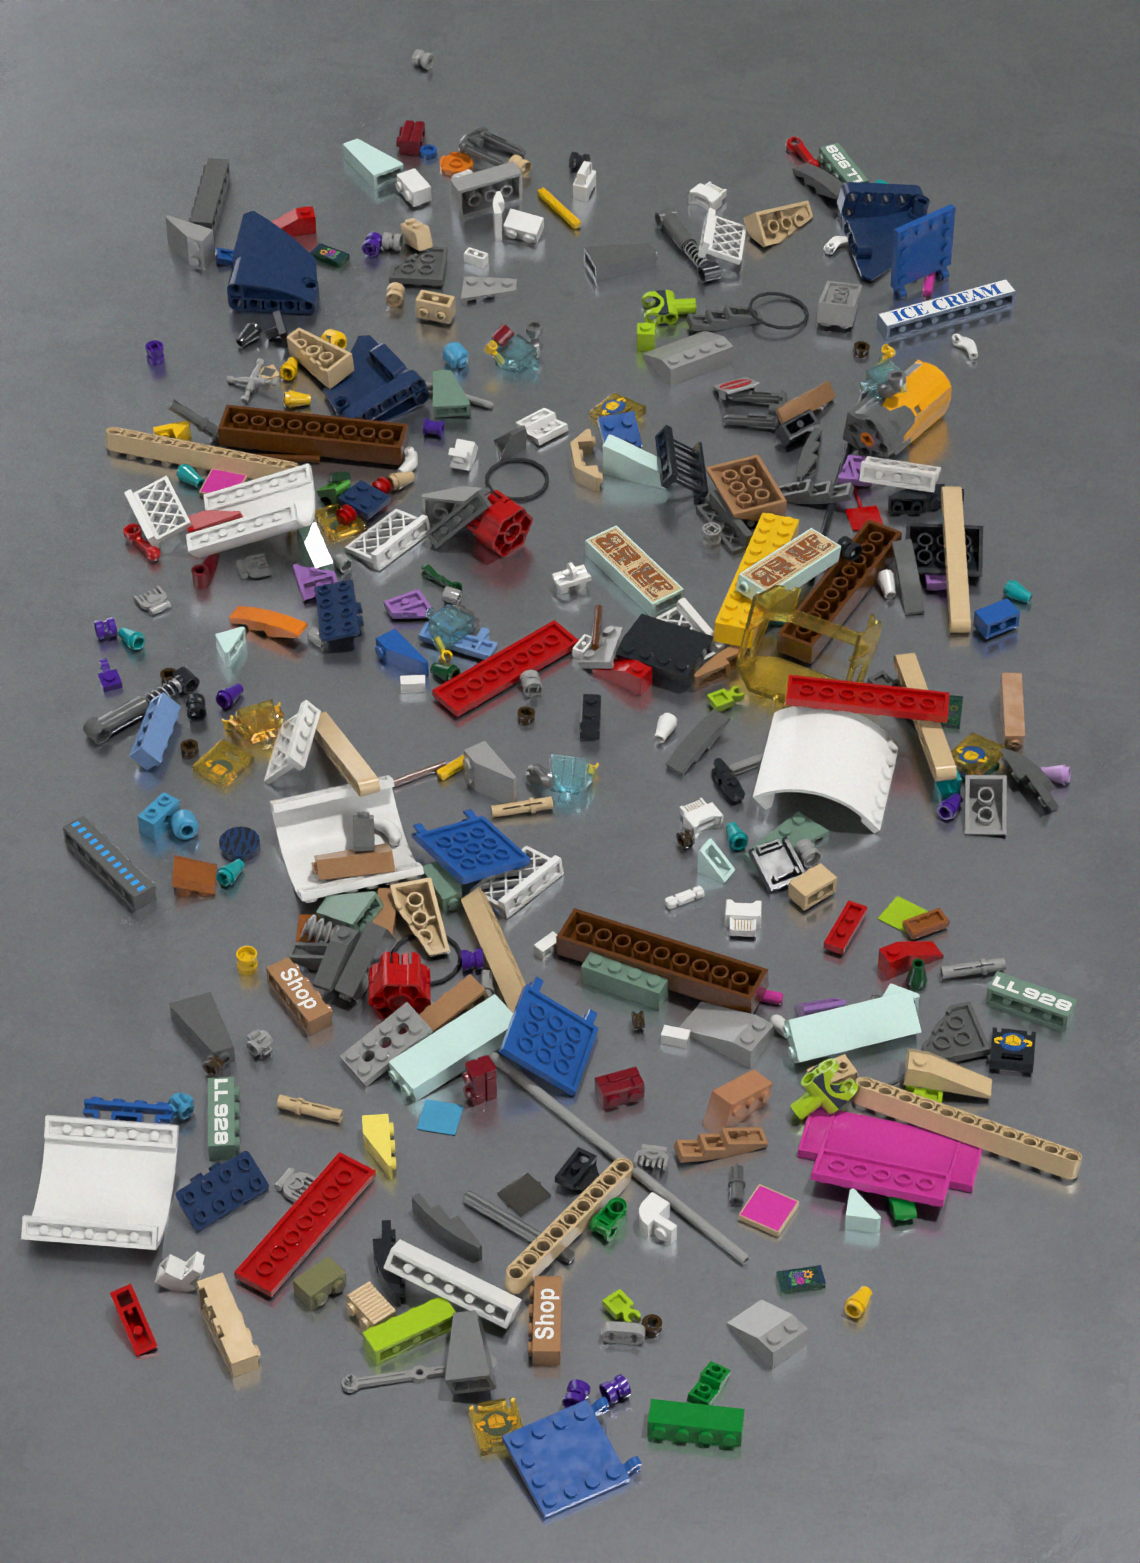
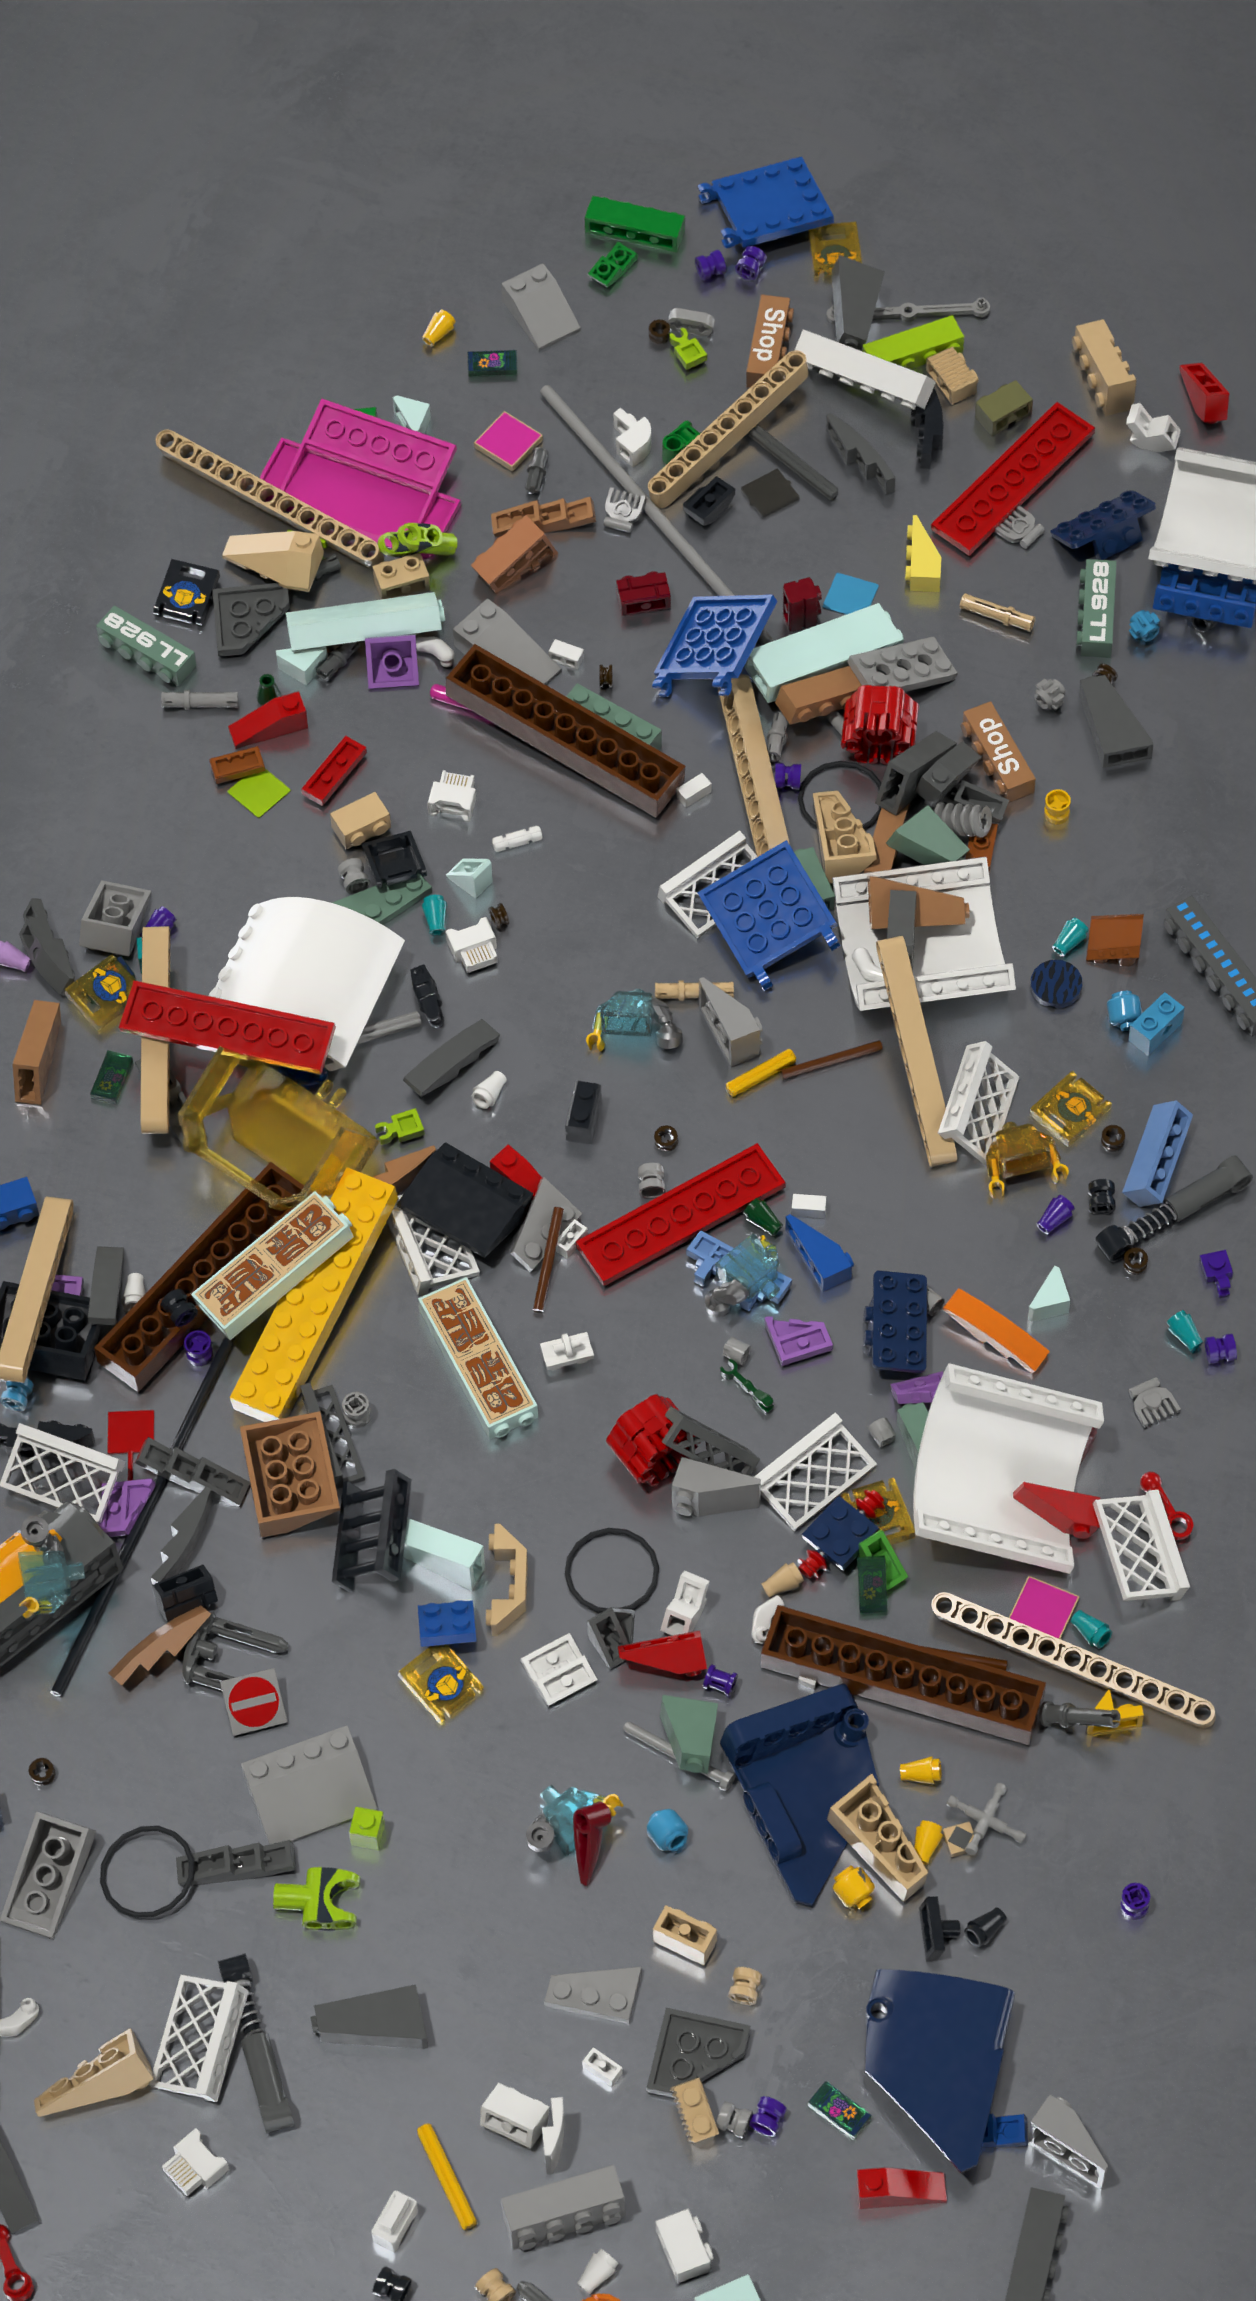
camera: 170 degrees left, 15 degrees up
none -> red slope [618,1630,707,1676]

